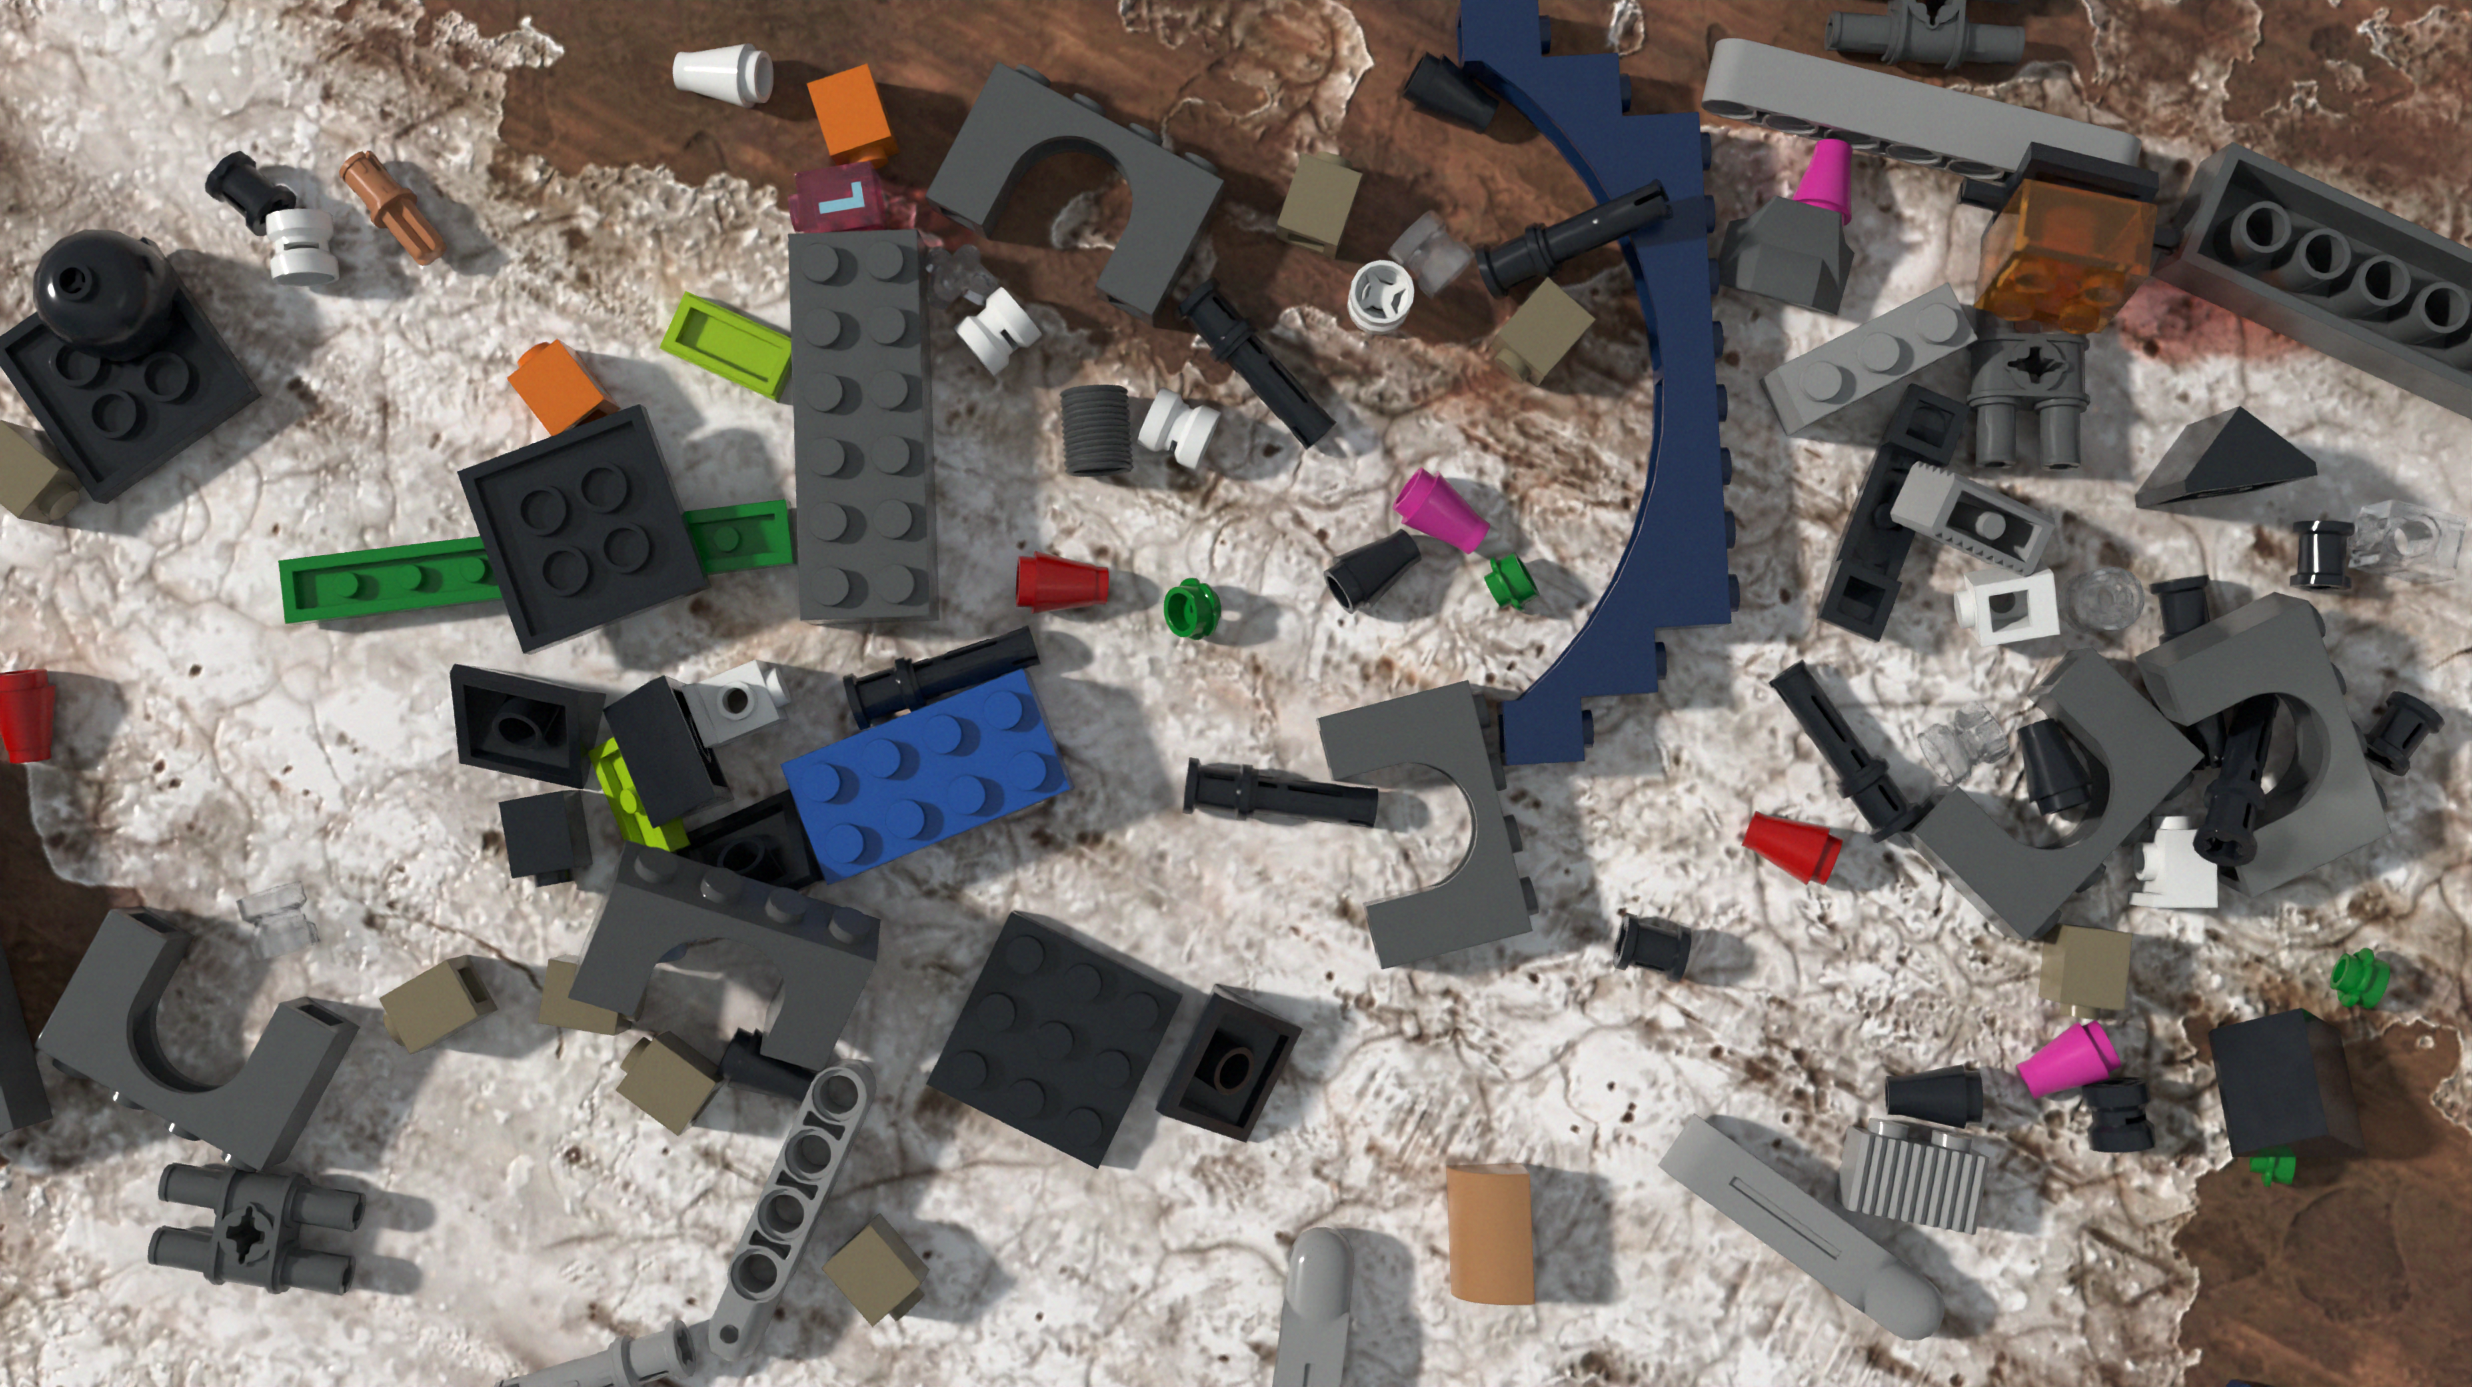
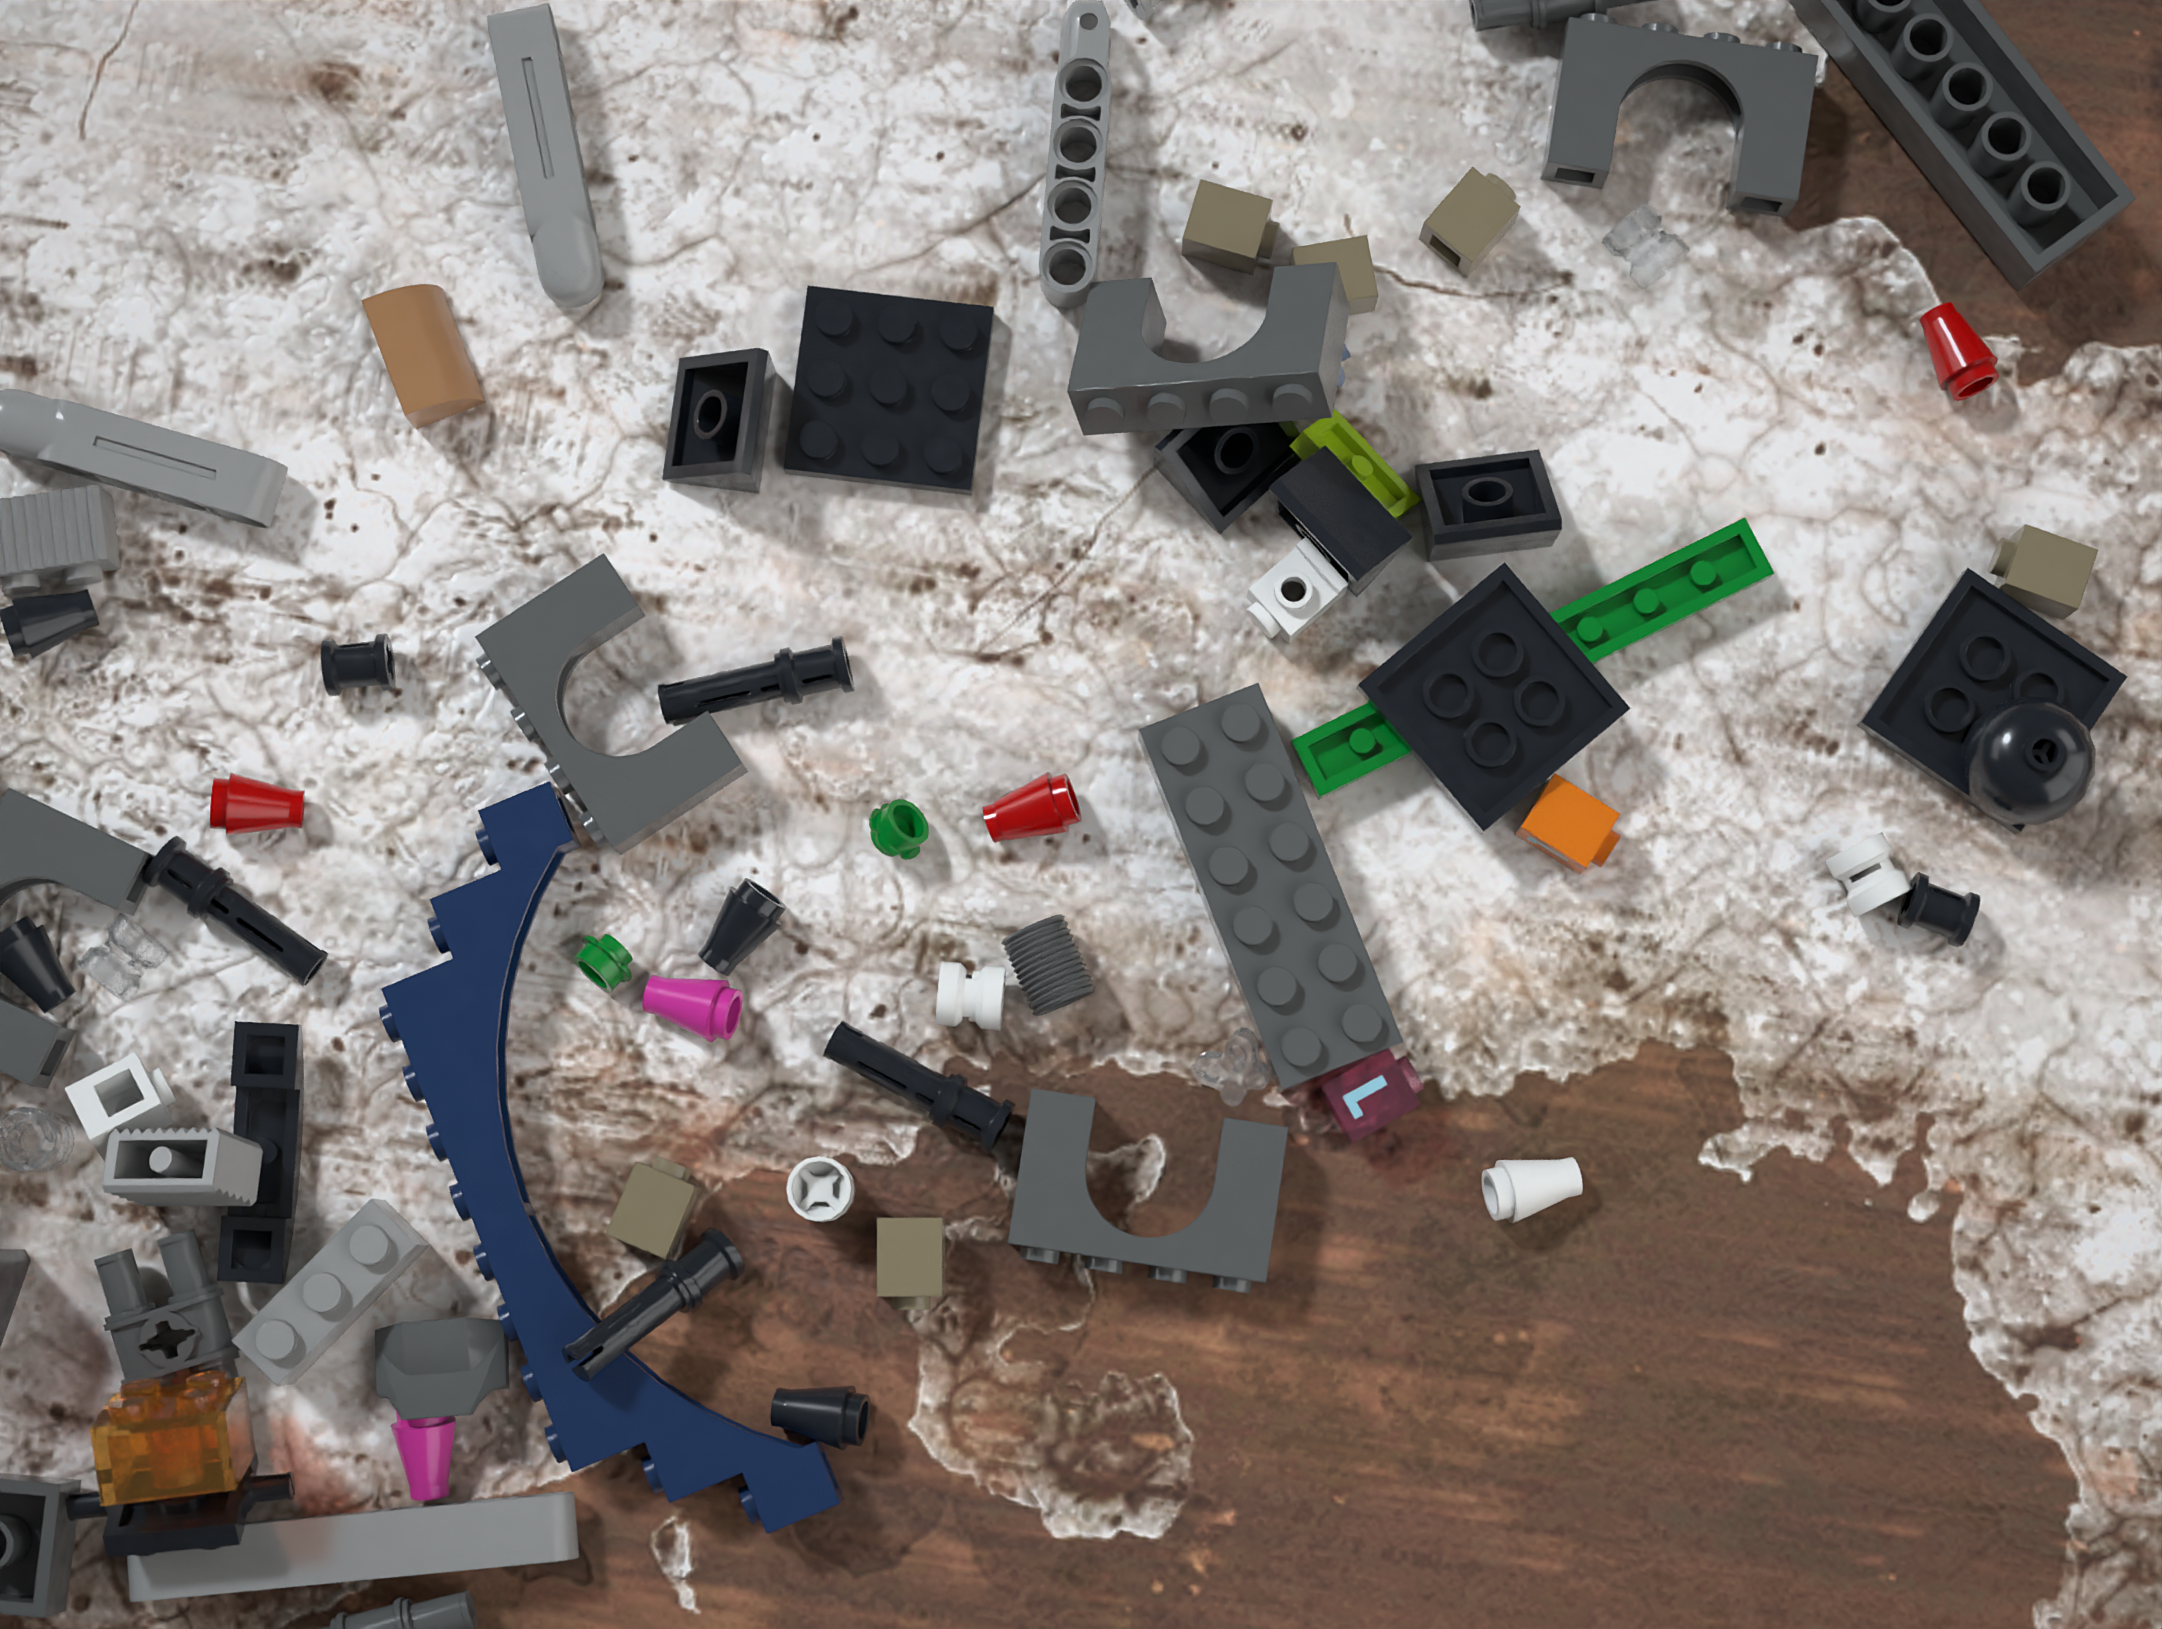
camera: 165 degrees right, 5 degrees down
nougat axle [339,150,447,266] -> none
black brick [499,790,593,888] -> none
lime tile [659,291,792,403] -> none
black cone [715,1027,817,1105] -> none
blue brick [780,668,1075,885] -> none
orange brick [806,64,900,174] -> none
dark tan brick [821,1213,930,1327] -> none
black pin [843,625,1041,730] -> none
white wheel [953,287,1042,377] -> none
clear wheel [1387,209,1476,300] -> none

